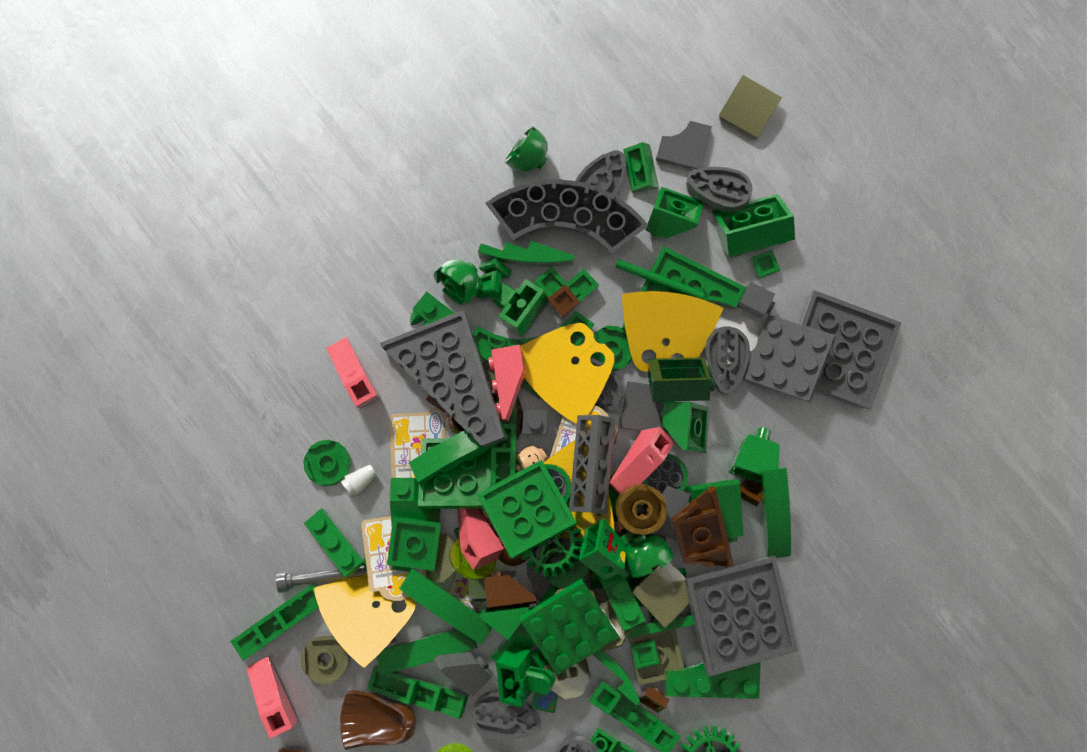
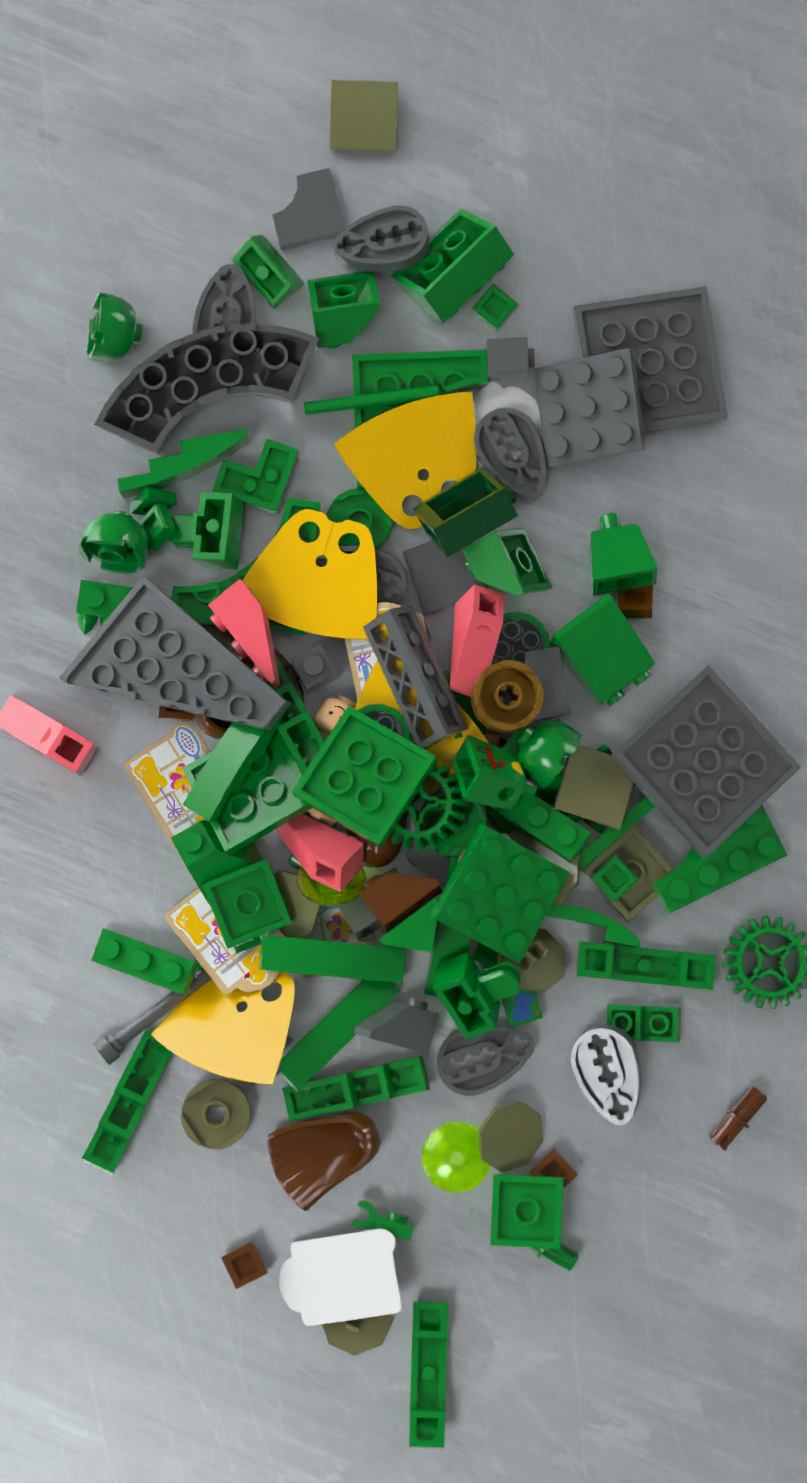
camera: 30 degrees left, 0 degrees up
coral slope [246,656,298,739] -> none
green tile [303,440,351,486] -> none
white cone [341,465,377,497] -> none
reddish brown plate [547,284,580,318] -> none
reddish brown plate [639,687,669,713] -> none
reddish brown wing [672,486,734,568] -> none
green slope [761,466,791,558] -> none

